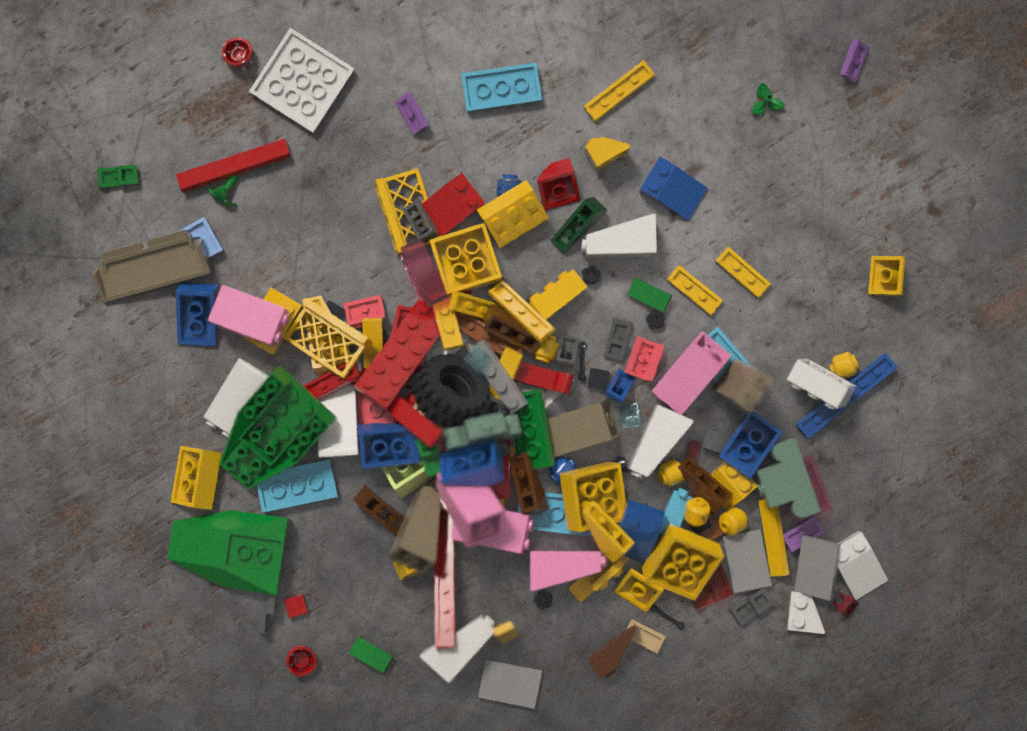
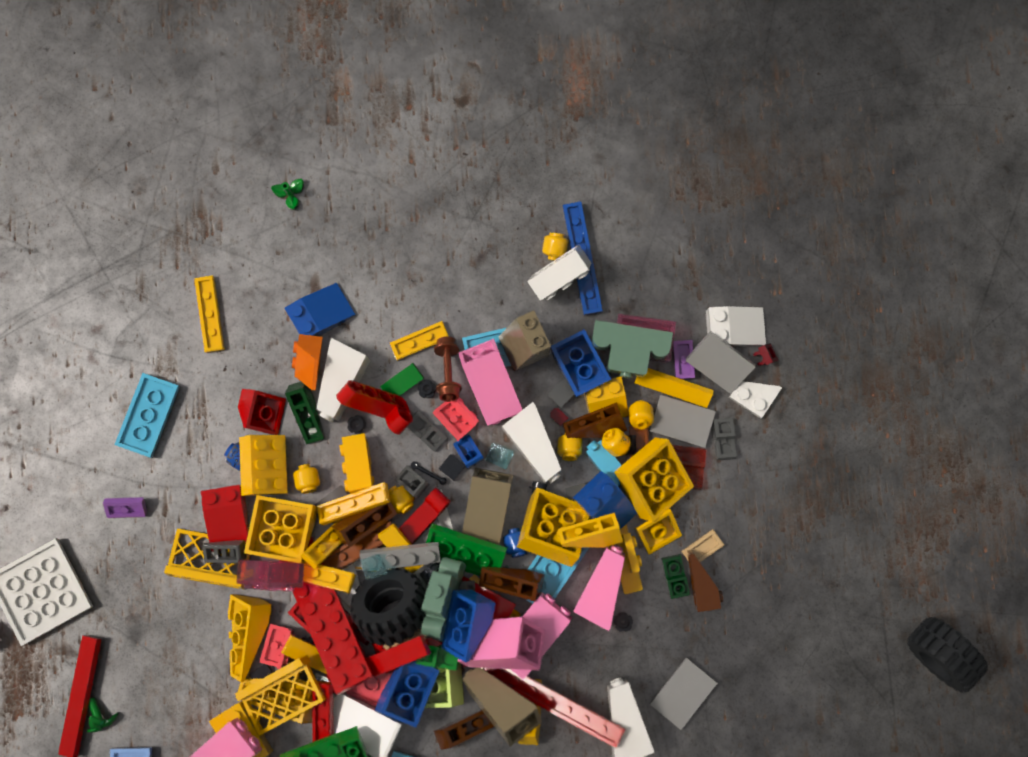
camera: 55 degrees left, 5 degrees down
yellow tile [493,621,519,644] -> none
yellow slope [584,137,630,172] -> none
black hinge [650,604,685,630] -> none
yellow tile [715,247,771,299] -> none
medium lavender plate [840,39,869,82] -> none
yellow slope [868,256,906,297] -> none
none -> yellow wedge [228,594,271,682]
none -> orange slope [292,334,323,391]
none -> yellow head [293,464,320,494]
none -> red beam [336,380,413,435]
none -> copper piece [434,336,462,402]
none -> dark green slope [661,554,690,599]

